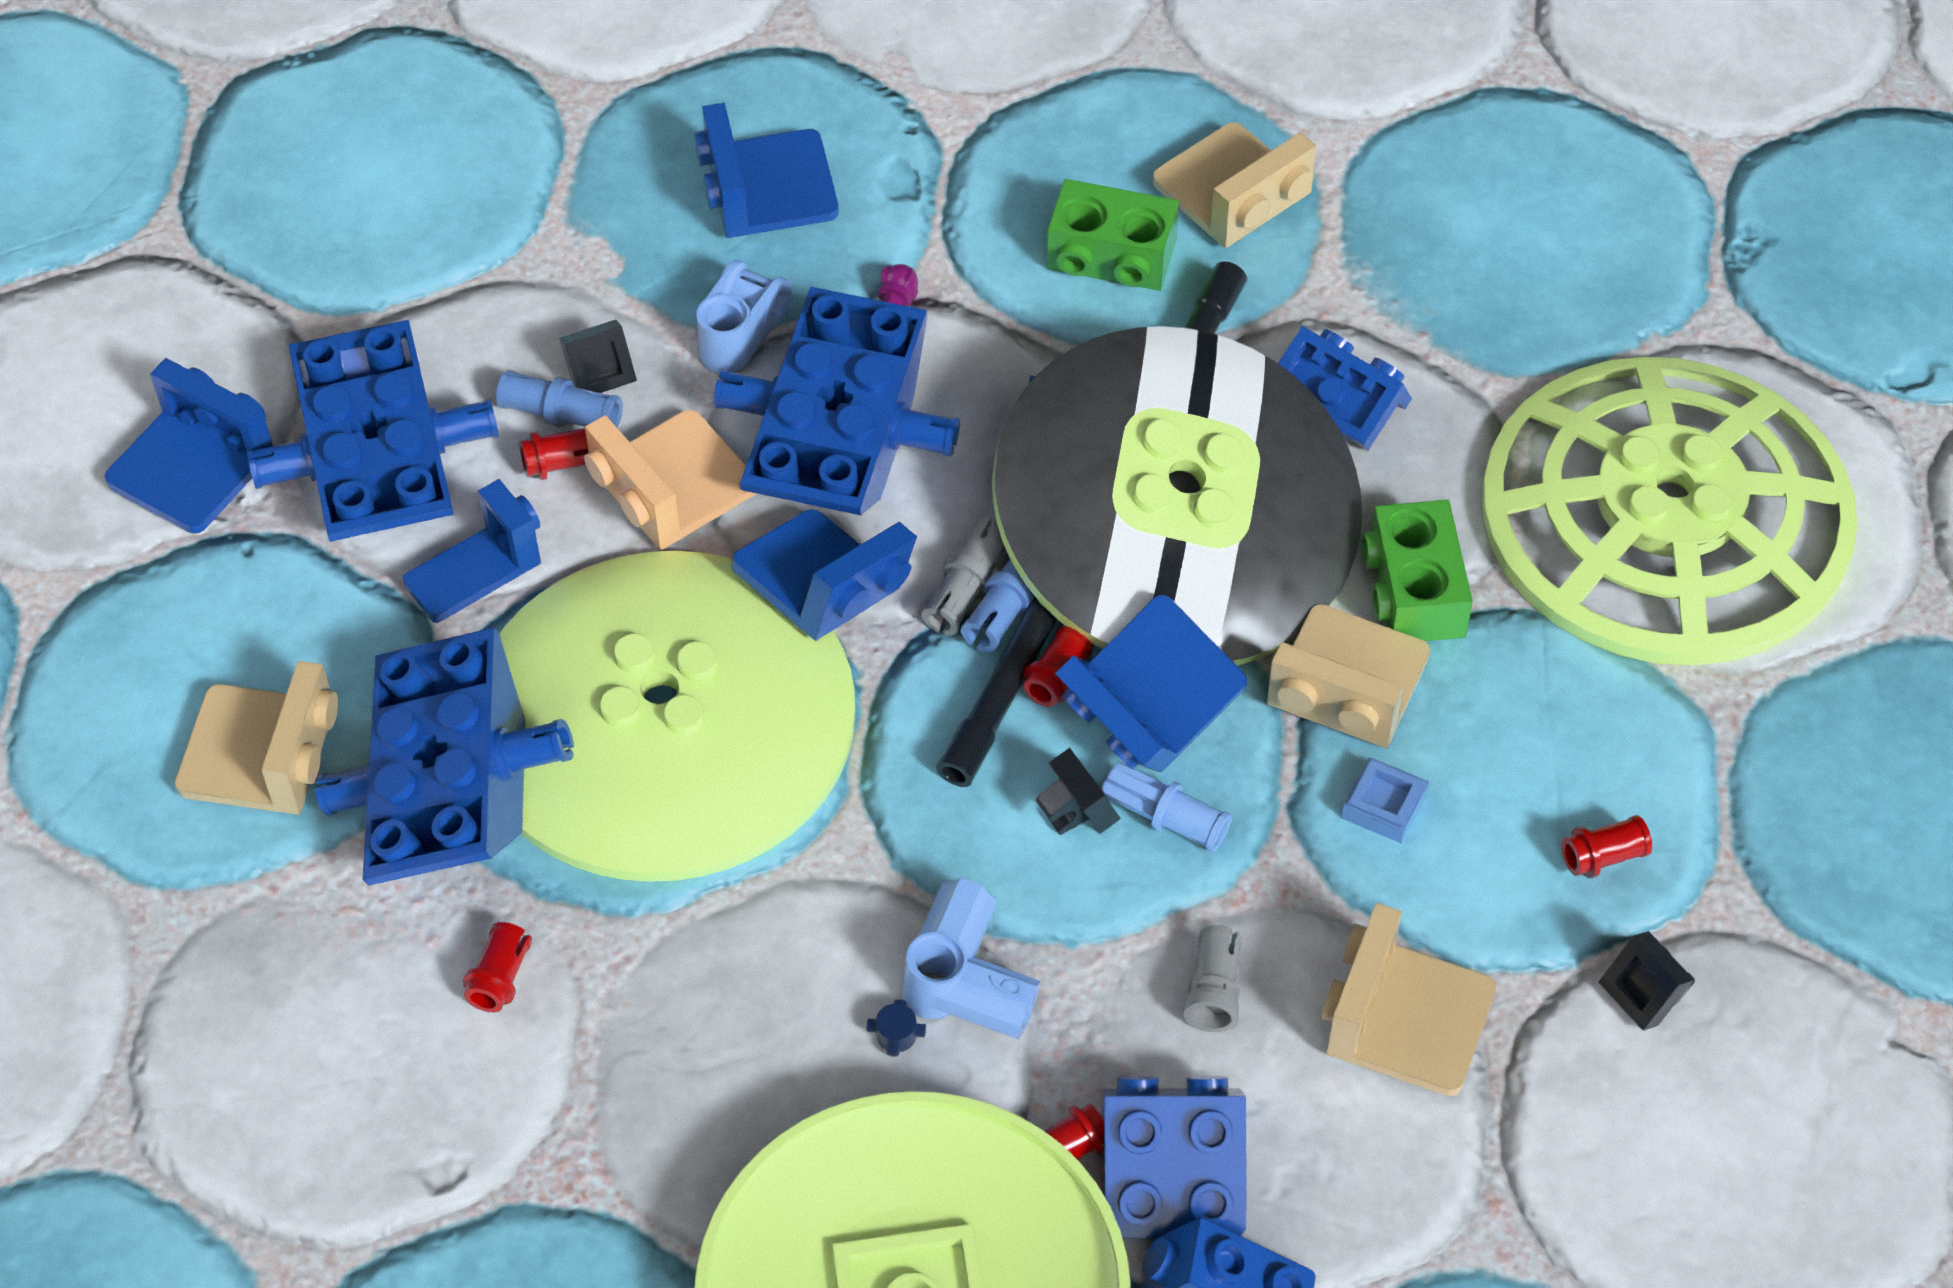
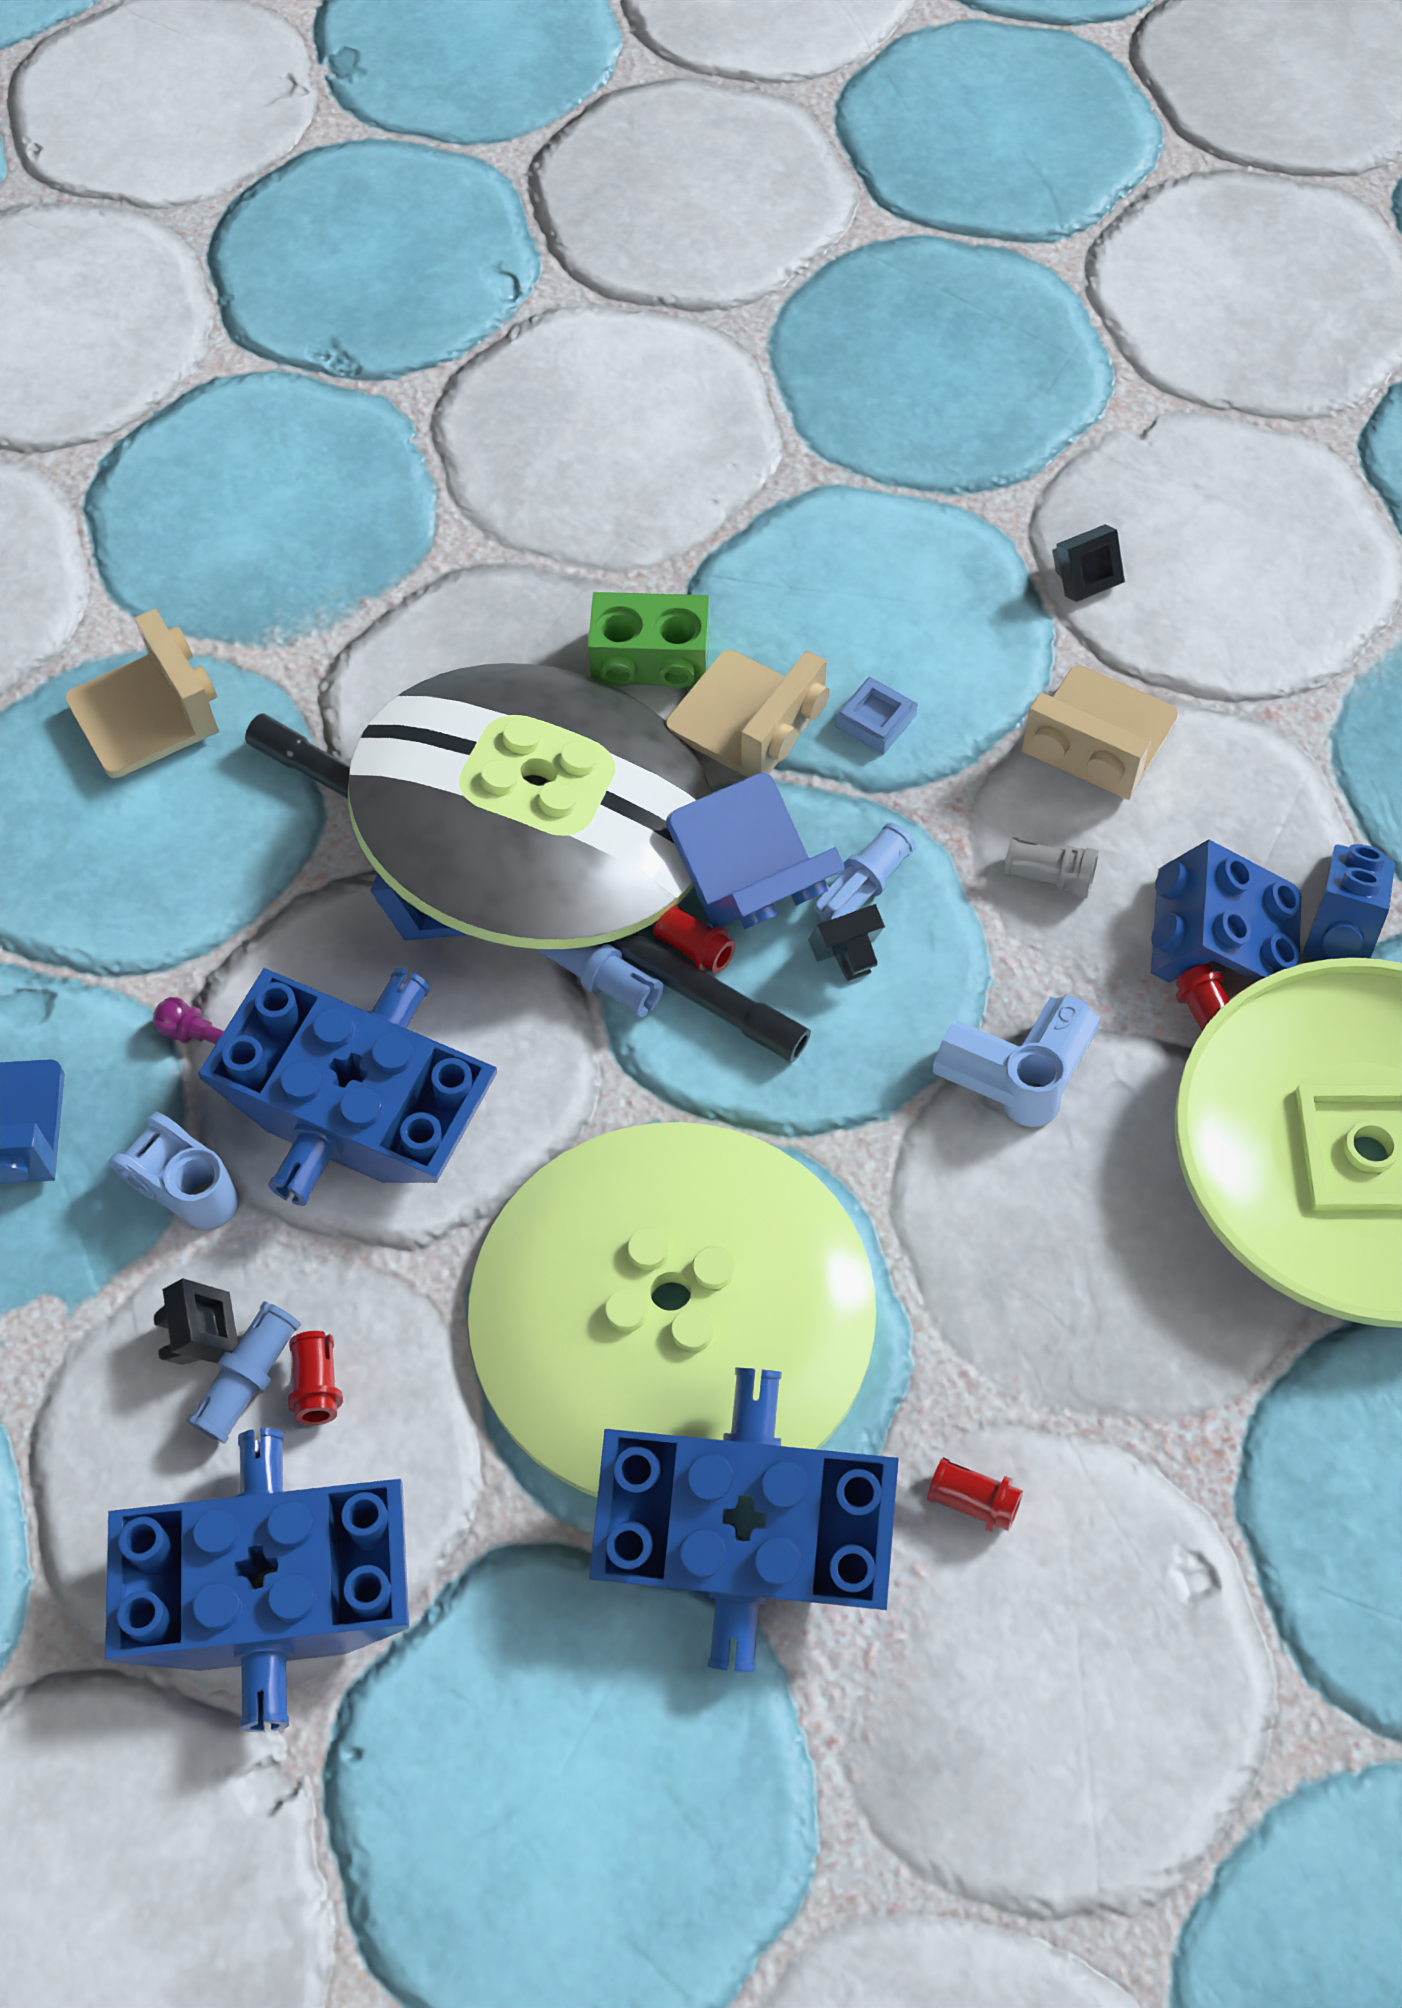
camera: 80 degrees left, 5 degrees up
blue bracket [105,358,273,534] -> none
tan bracket [175,661,338,815] -> none
blue bracket [403,479,541,623] -> none
light nougat bracket [584,410,756,551] -> none
blue bracket [731,509,917,641] -> none
dark blue piece [866,999,926,1057] -> none
light grey pin [921,516,1006,636] -> none
bright green brick [1047,179,1179,291] -> none
blue bracket [1278,326,1412,451] -> none
yellowish green dish [1482,357,1857,665] -> none
red pin [1561,815,1653,878] -> none

